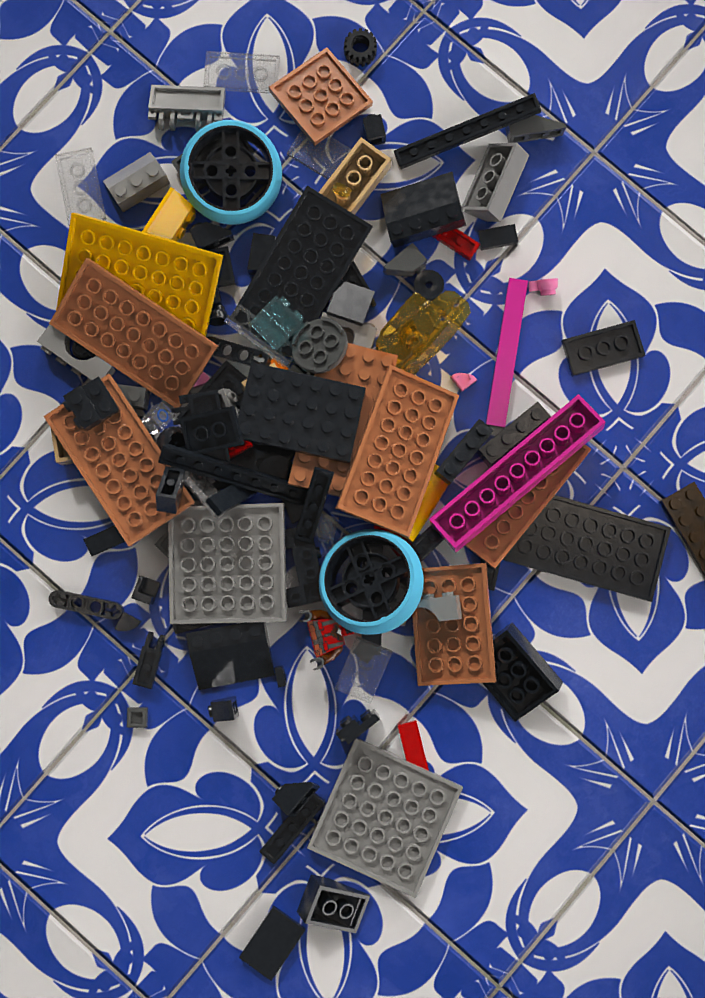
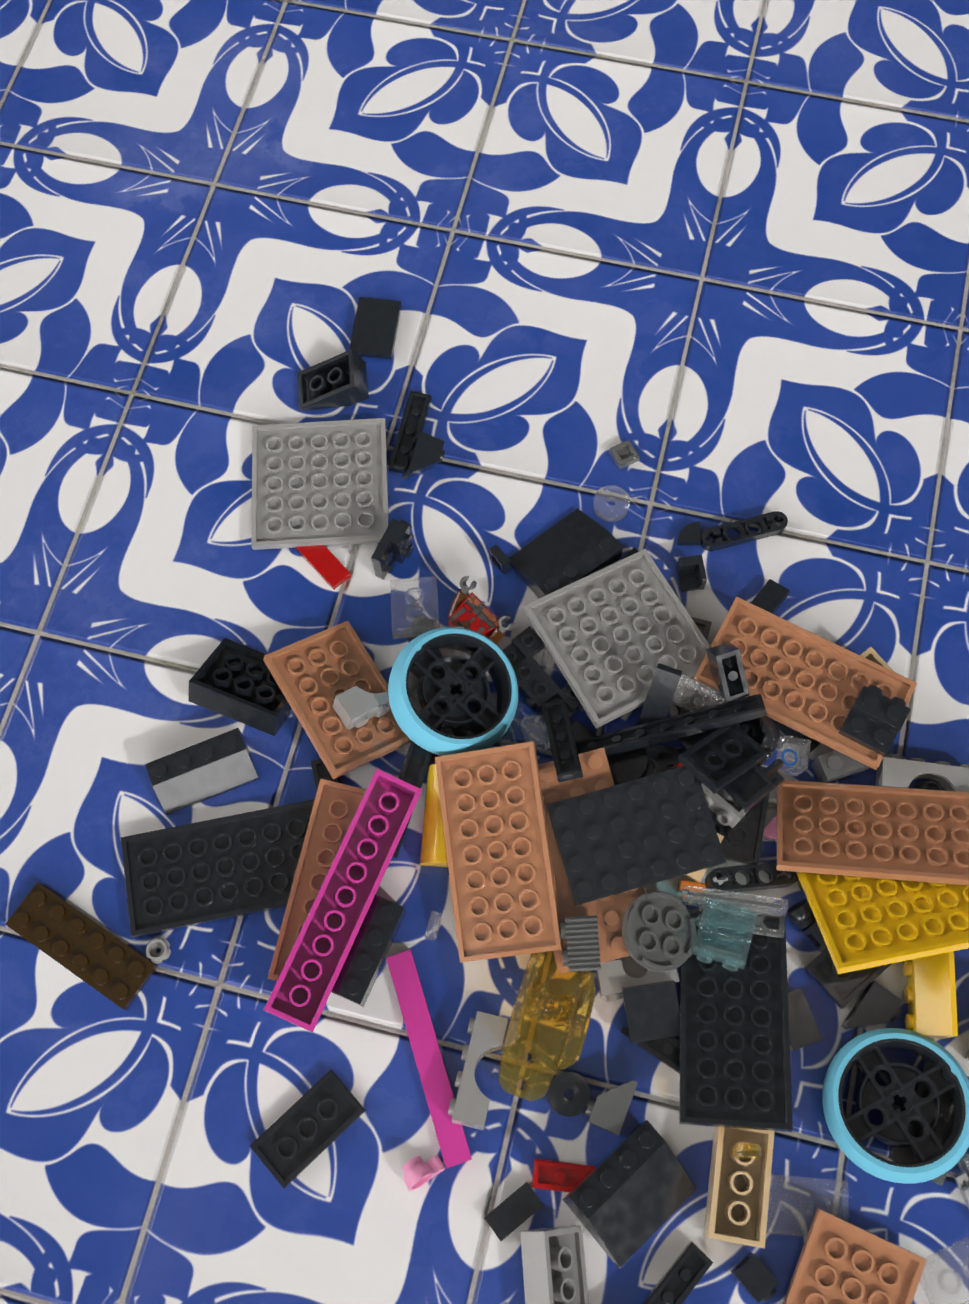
camera: 155 degrees right, 15 degrees down
black hinge [132,631,165,689] -> none
black slope [208,696,239,722] -> none
black plate [434,419,494,485] -> none
bright pink tile [450,373,477,392] -> none
none -> slope [145,728,259,815]
none -> light grey plate [146,938,171,964]
none -> clear tile [425,911,442,941]
none -> light grey arch [448,1011,508,1130]
none -> dark grey brick [560,915,601,972]
none -> clear piece [593,485,630,522]

